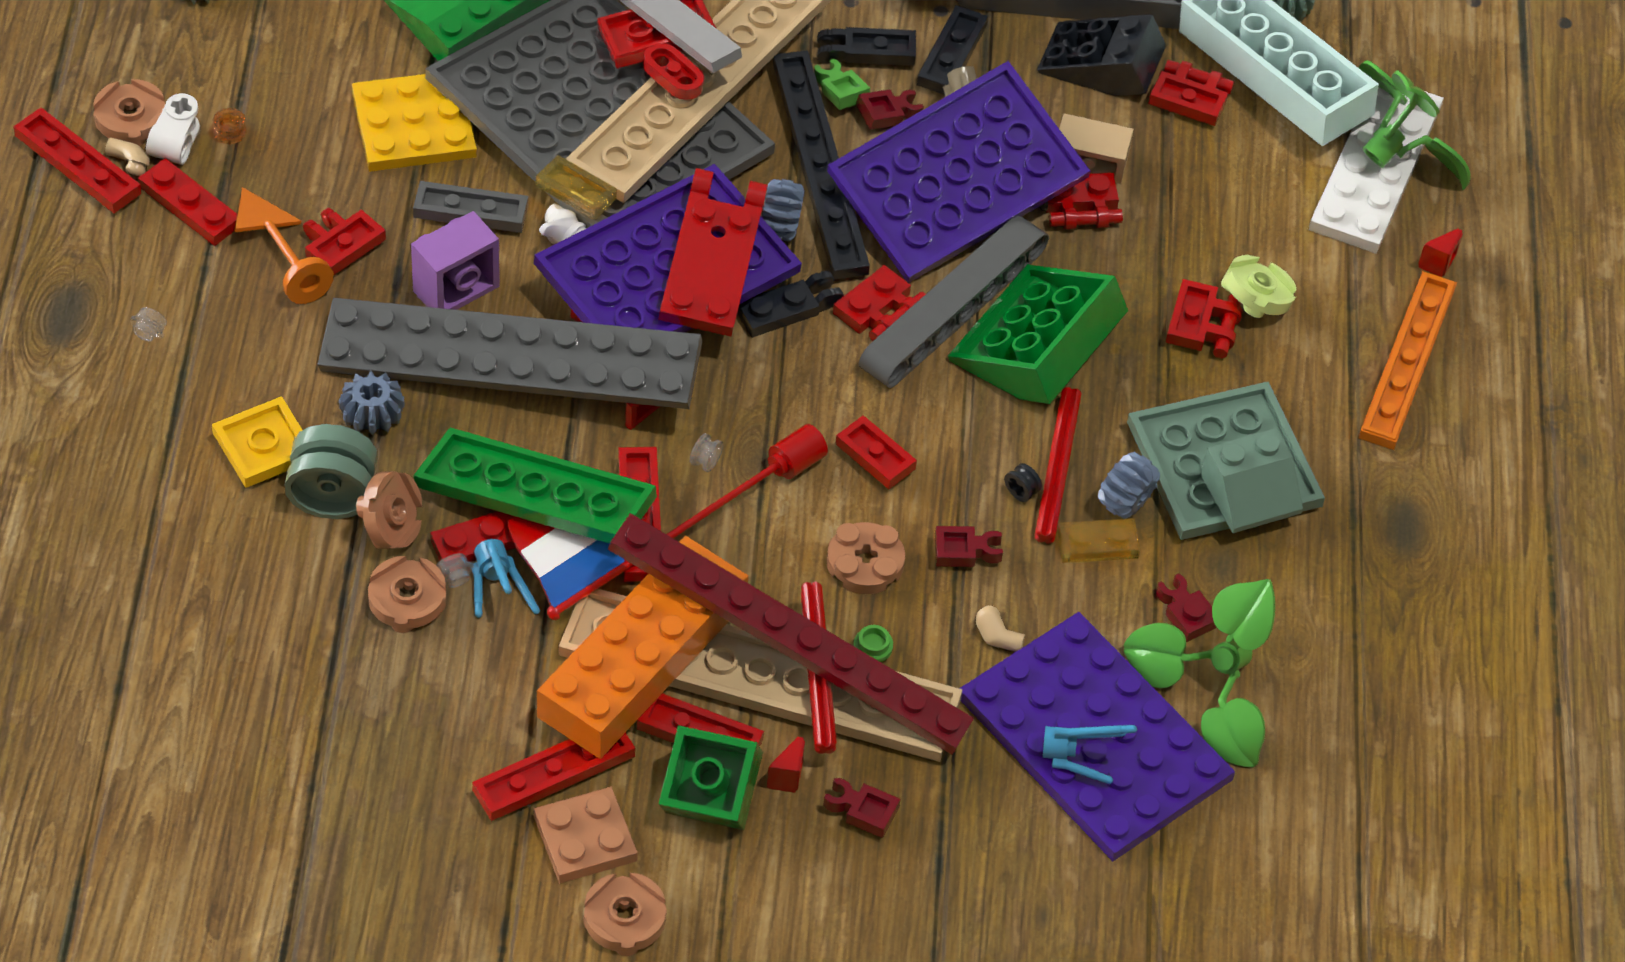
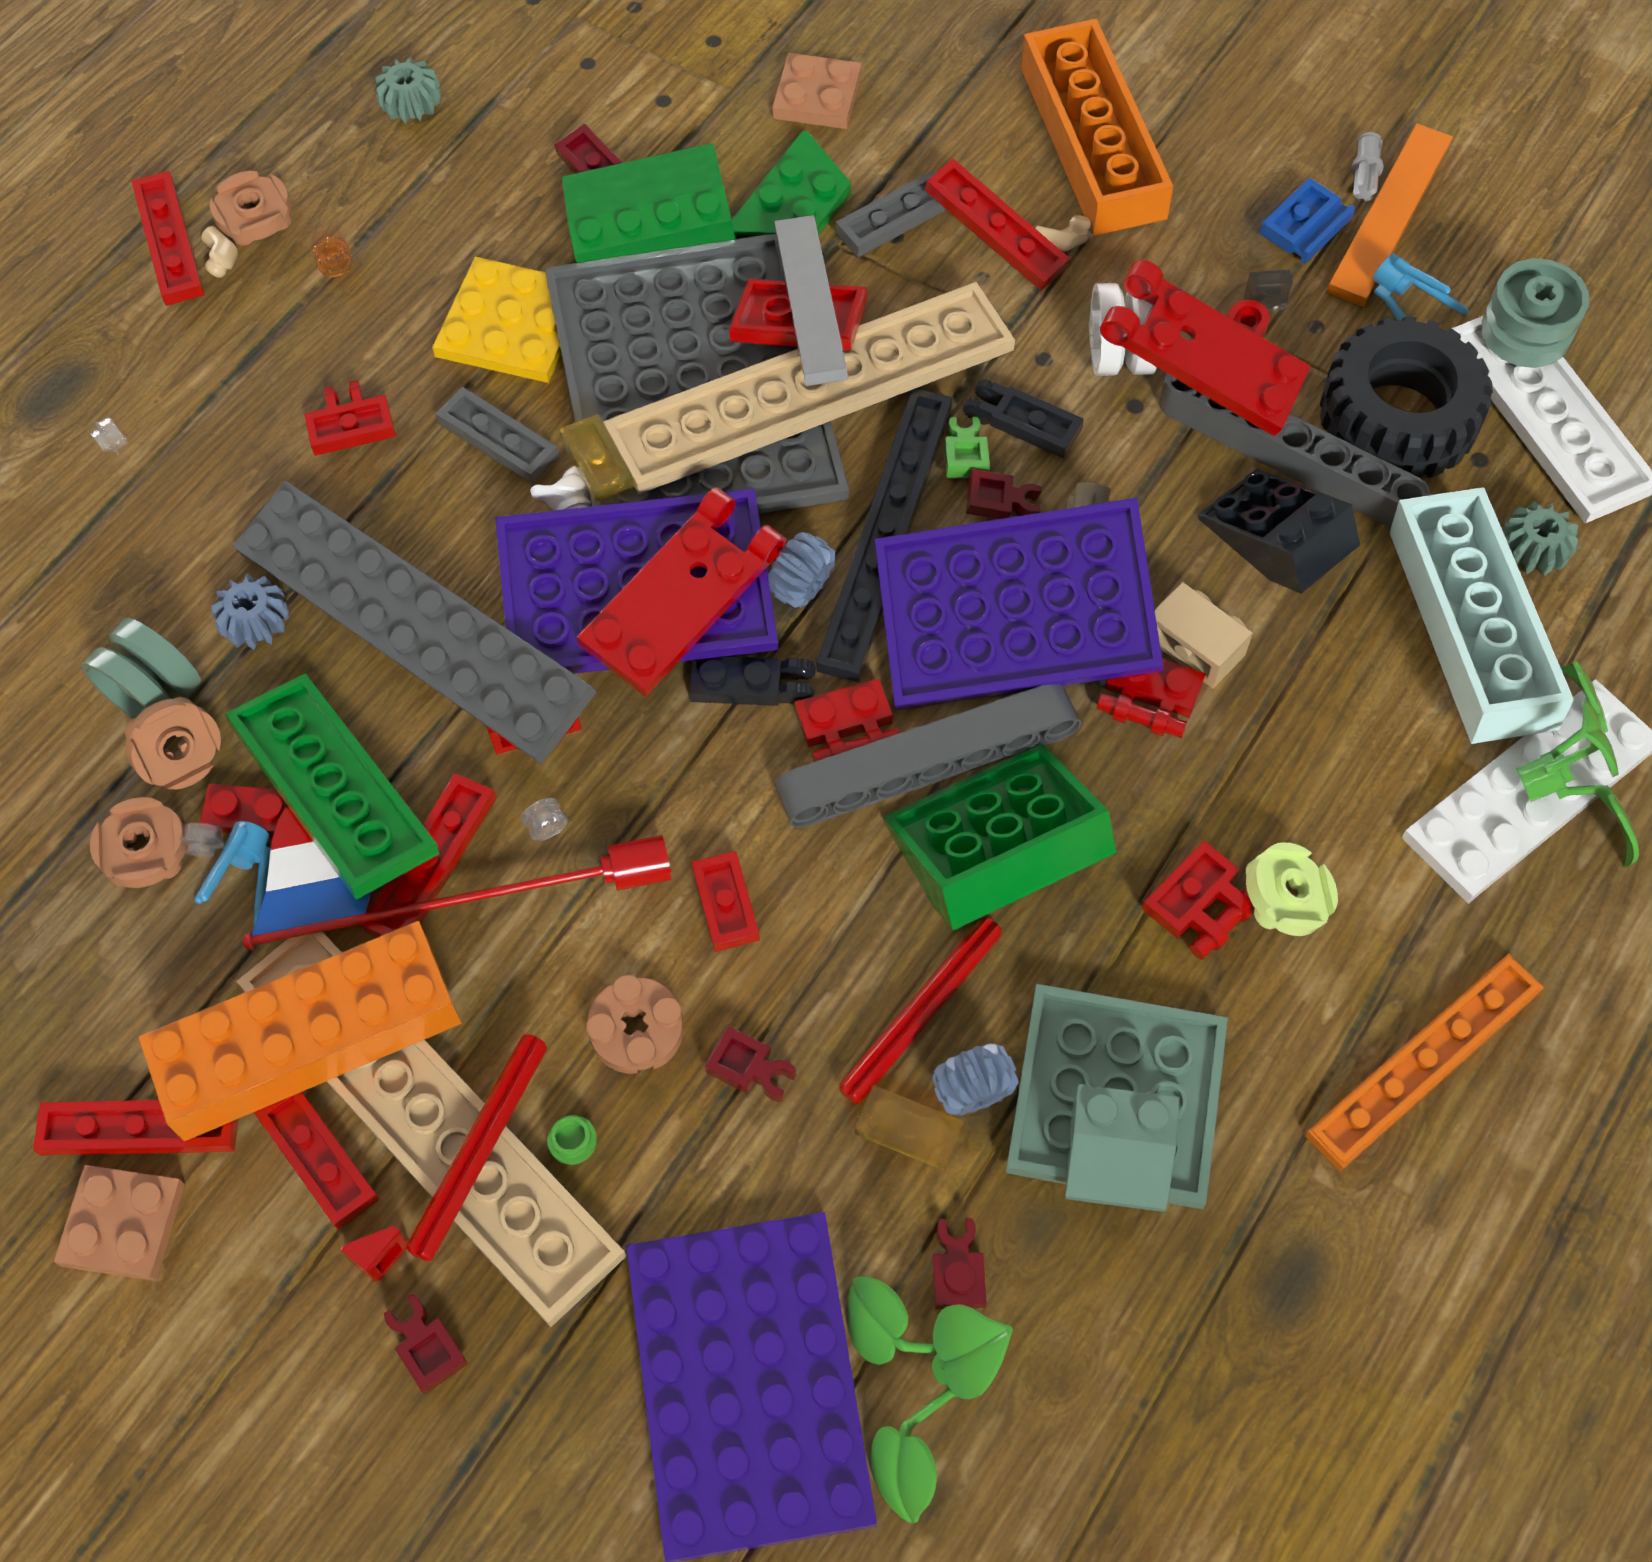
camera: 35 degrees right, 10 degrees up
red plate [138,158,238,246] -> none
white piece [146,93,200,165] -> none
yellow plate [212,396,302,488] -> none
orange piece [235,187,334,304] -> none
medium lavender brick [411,211,500,310] -> none
nougat plate [584,873,667,956] -> none
dark red plate [608,513,974,755] -> none
red plate [643,43,704,100] -> none
green brick [659,725,763,830] -> none
black plate [917,5,988,95] -> none
tan arm [976,606,1025,652] -> none
black bush [1004,463,1042,502] -> none
dark azure plant [1043,725,1137,784] -> none
red plate [1149,59,1235,126] -> none
red slope [1418,228,1463,277] -> none

